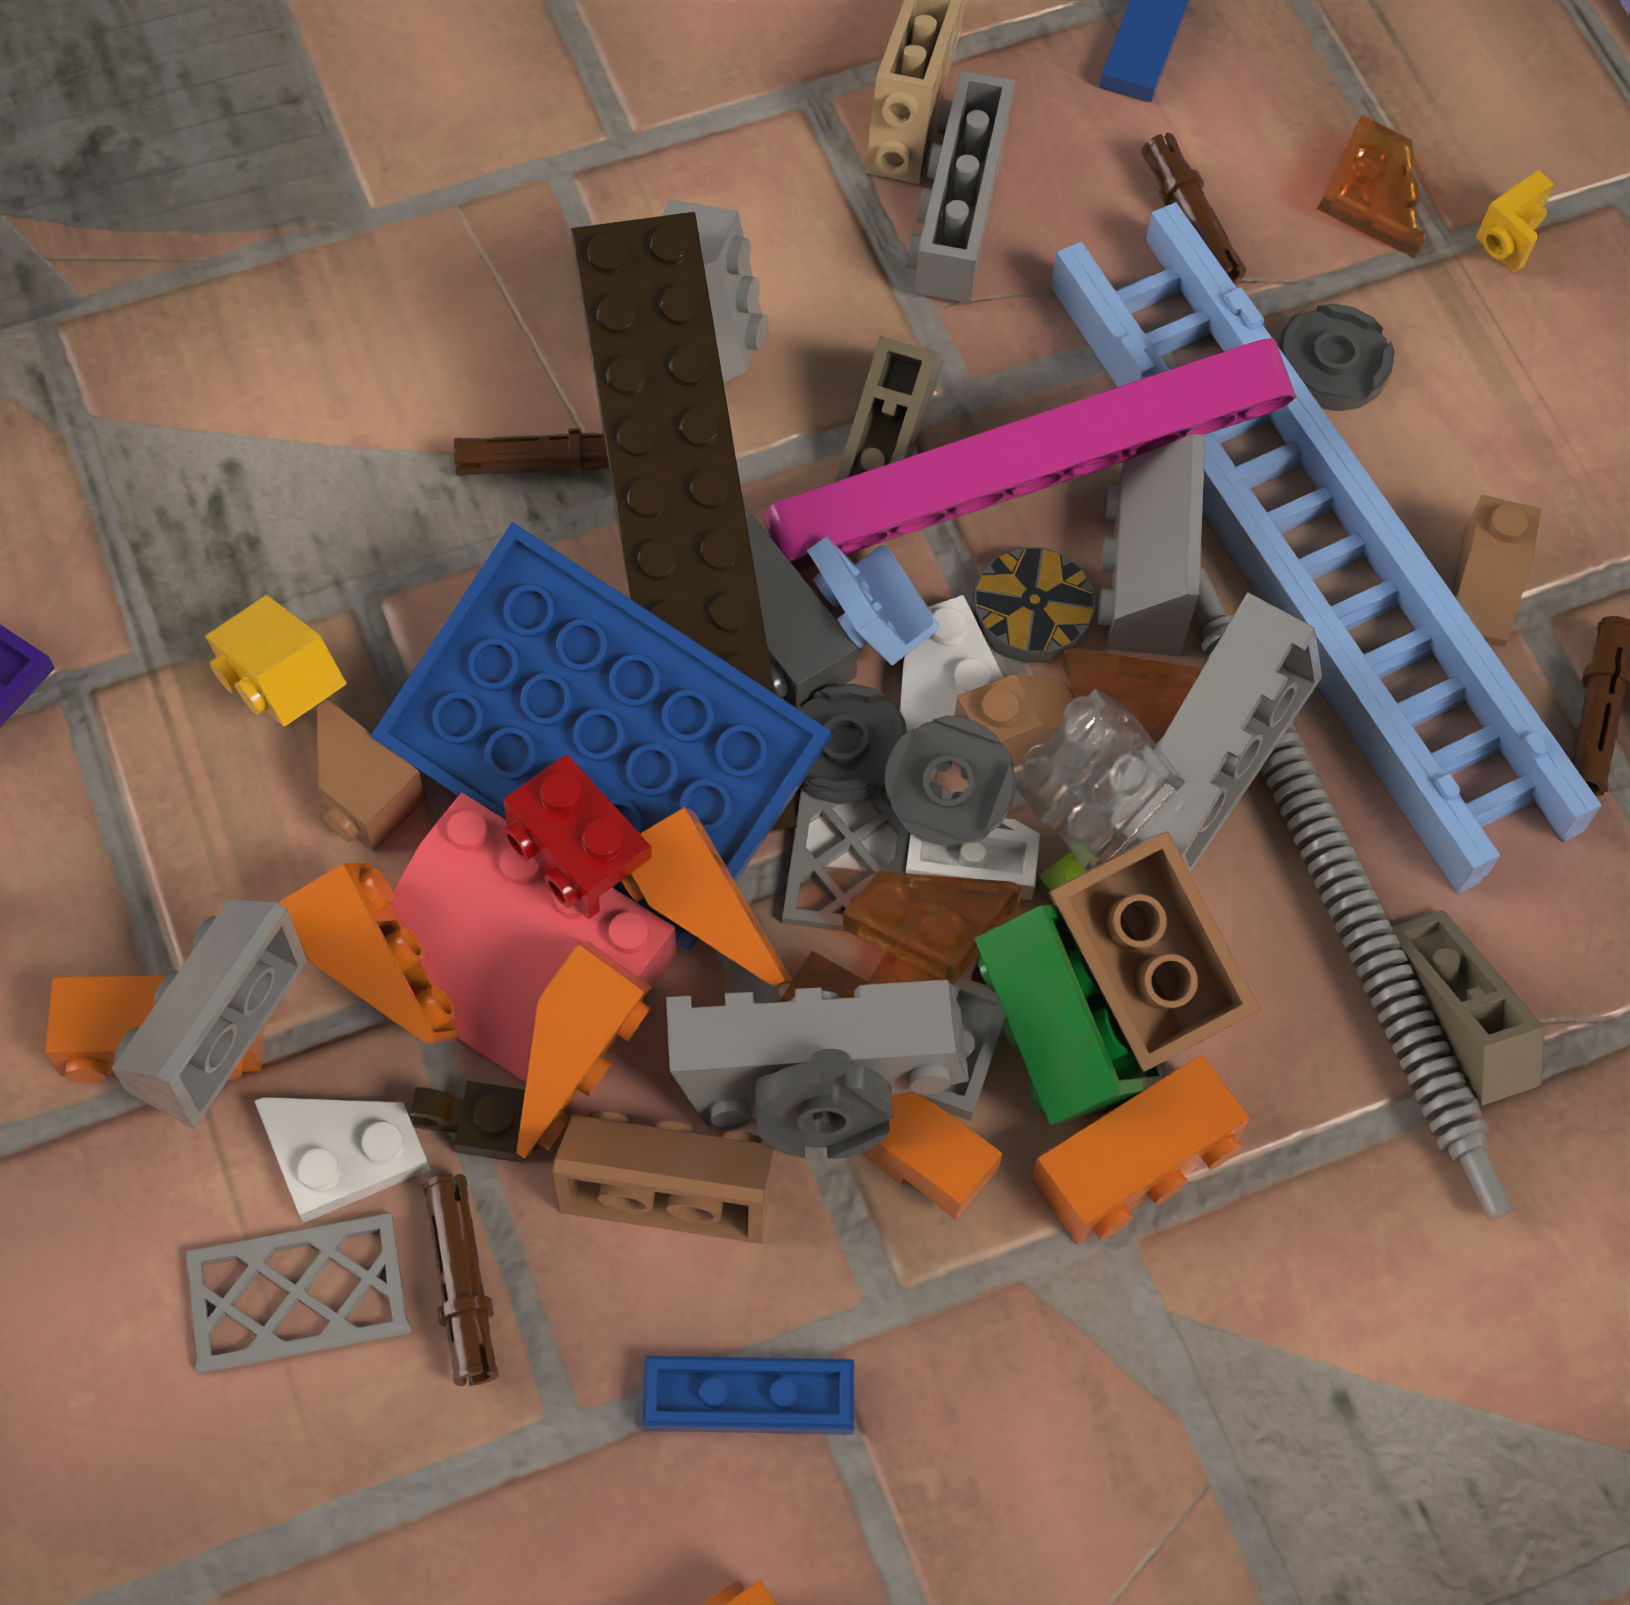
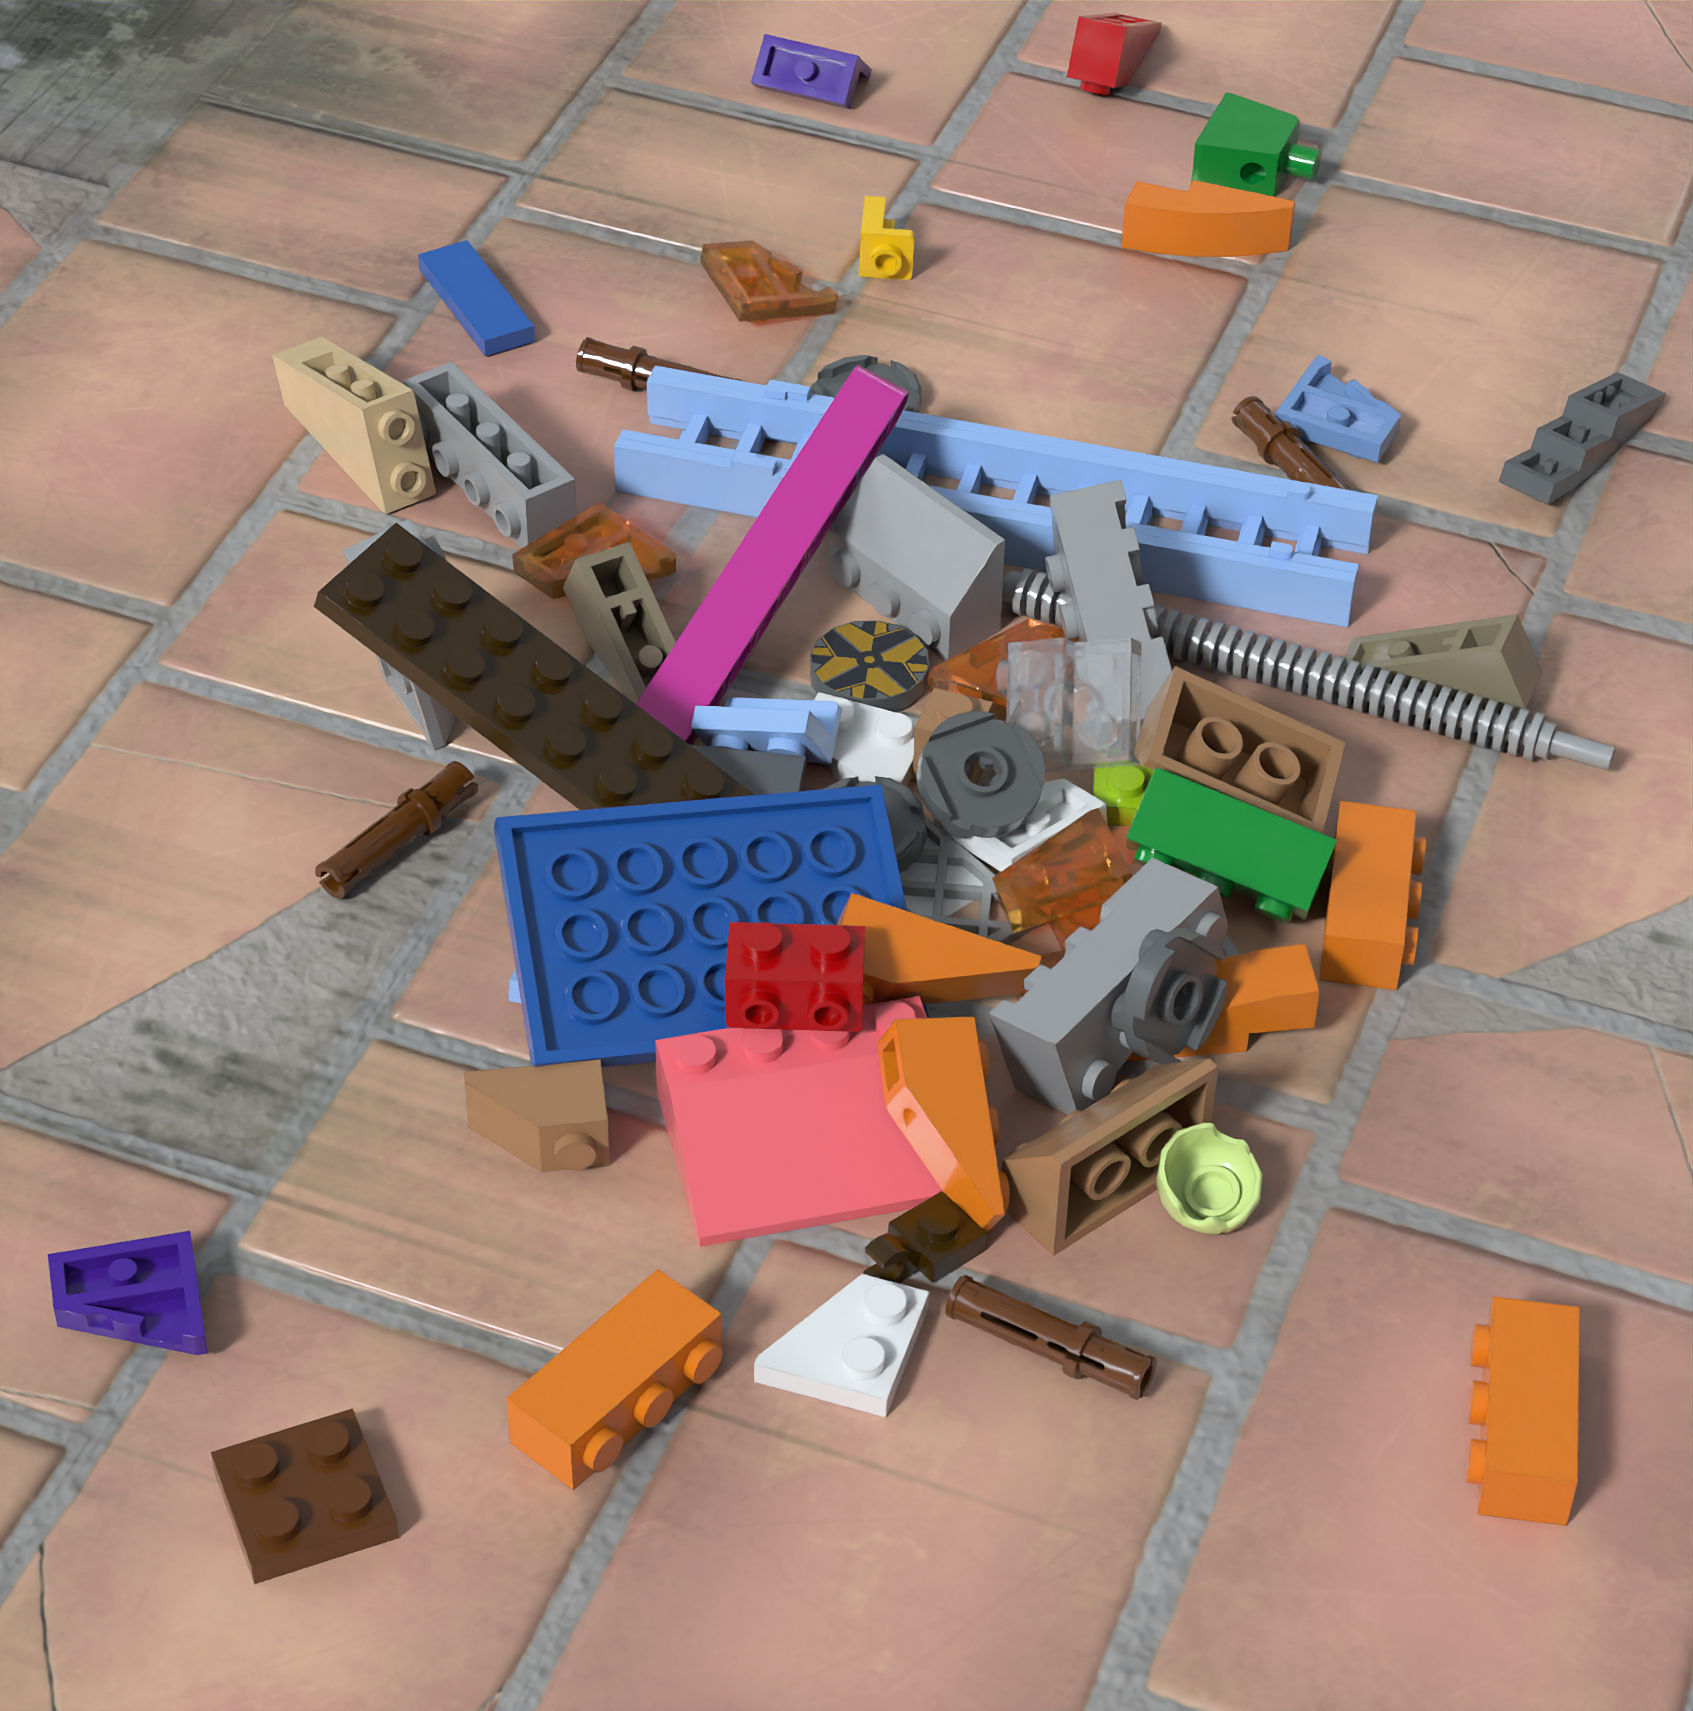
camera: 45 degrees left, 20 degrees down
light grey slope [112,899,308,1129] -> none
light grey window [186,1213,412,1374] -> none
yellow brick [205,595,347,727] -> none
orange slope [278,863,460,1045] -> none
blue tile [642,1356,854,1435] -> none
medium nougat slope [1452,494,1542,647] -> none
none -> clear orange wing [512,502,676,599]
none -> yellowish green hair [1156,1122,1263,1235]

